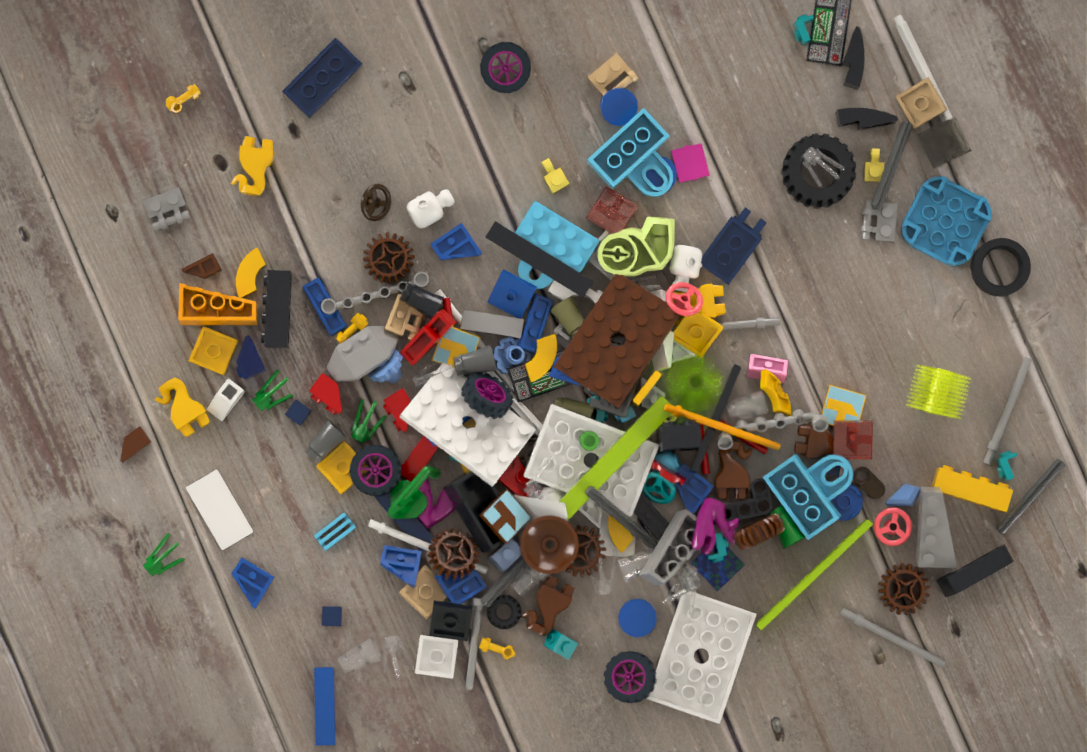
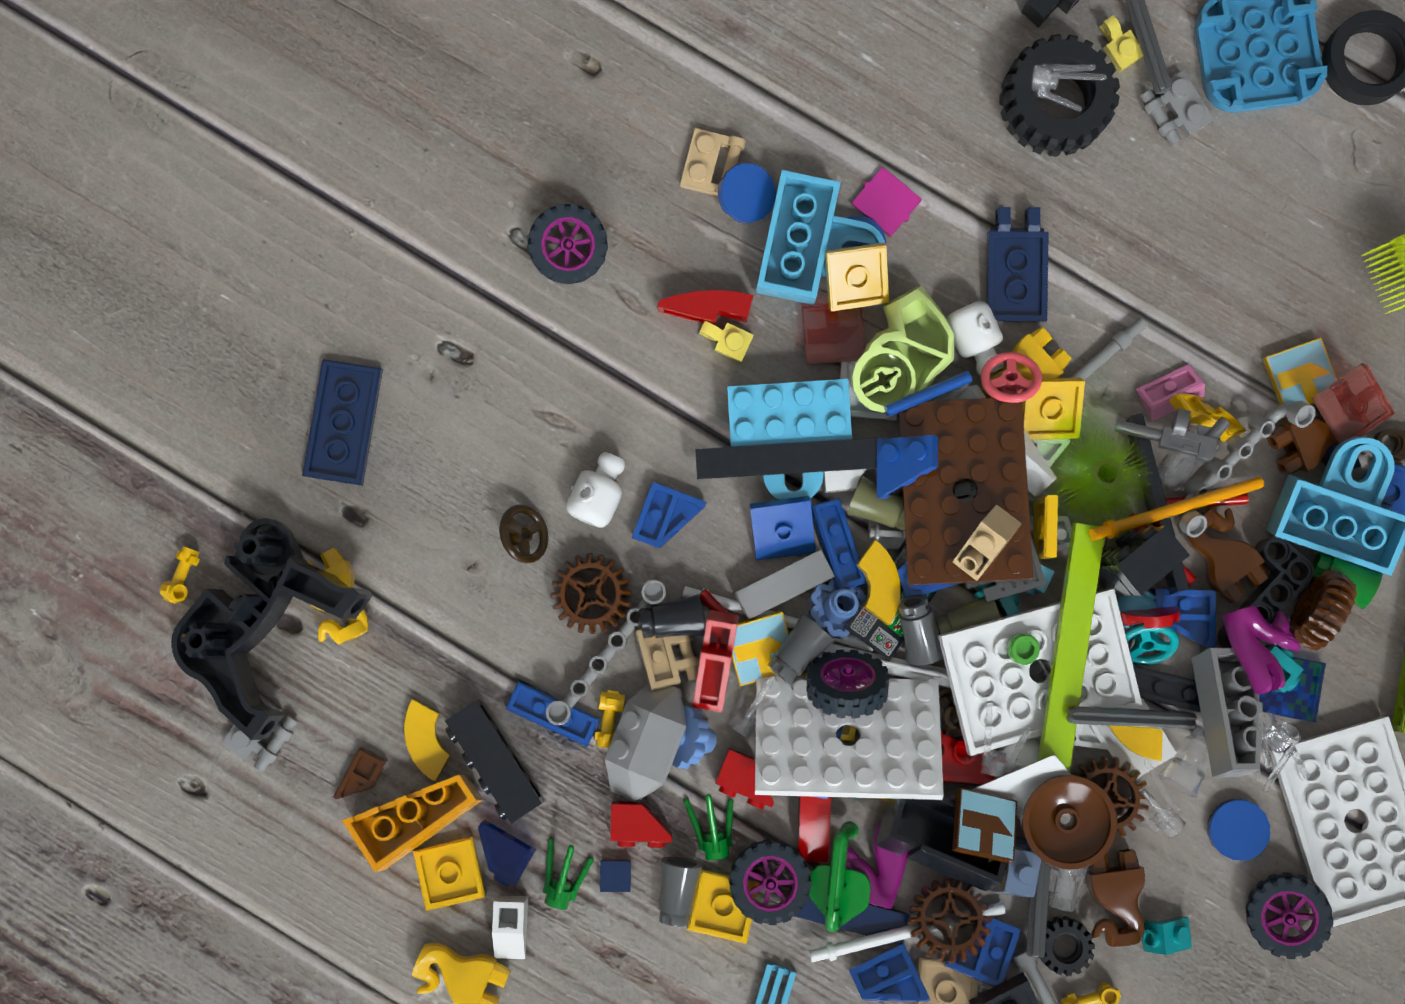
camera: 25 degrees left, 0 degrees up
none -> black animal [171,518,373,740]
none -> red slope [657,290,754,326]
none -> yellow tile [825,243,889,311]
none -> blue wing [877,435,938,499]
none -> blue bar [884,371,972,417]
none -> dark grey plant [898,595,943,666]
none -> tan slope [953,505,1022,581]
none -> flat silver piece [1114,408,1231,462]

